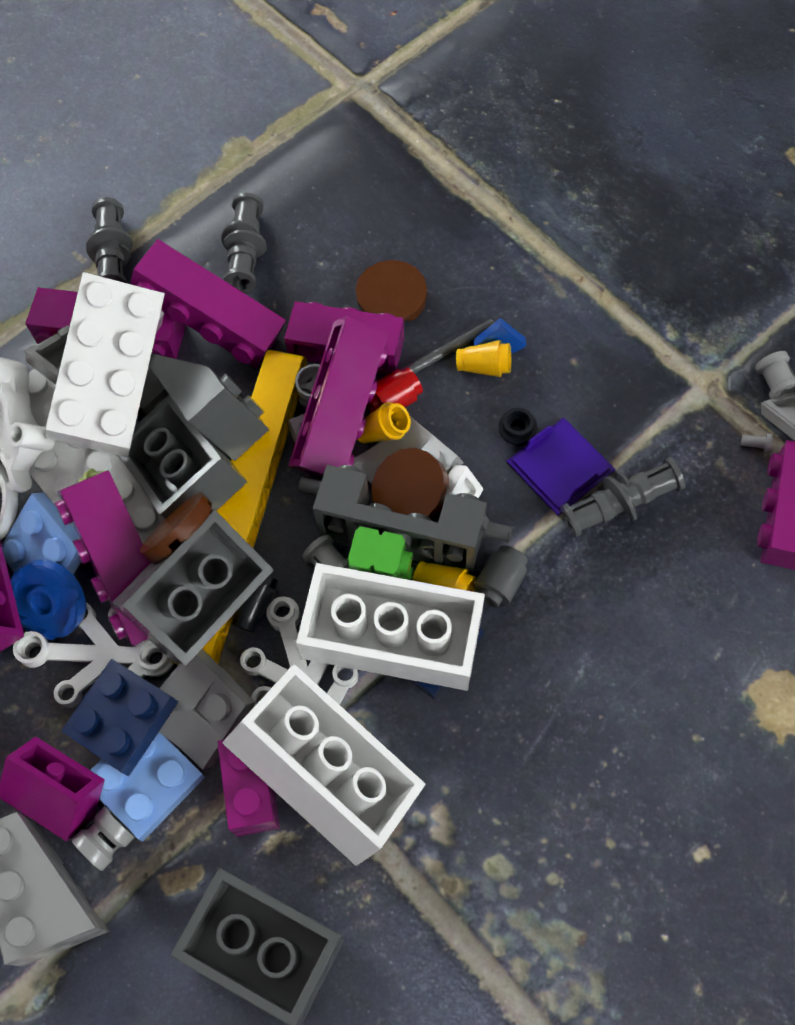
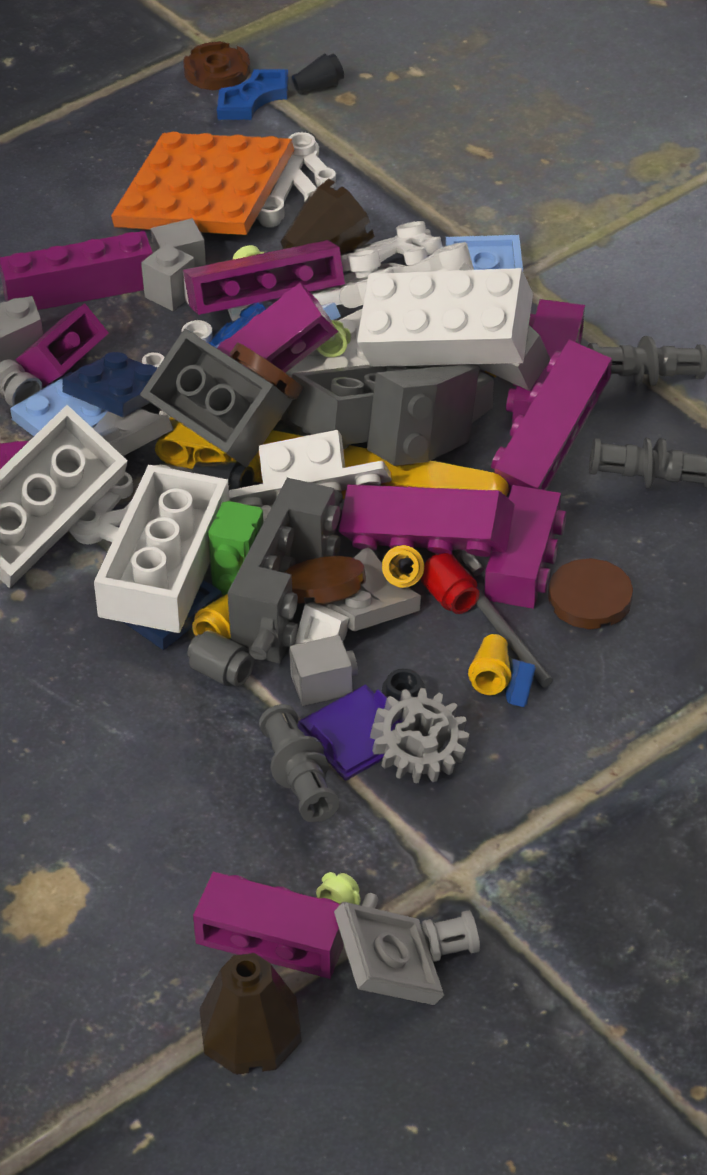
camera: 90 degrees right, 20 degrees down
none -> white bracket [229,430,392,508]
none -> light grey brick [289,635,358,706]
none -> yellowish green plate [316,872,360,905]
none -> light grey gear [370,688,469,783]

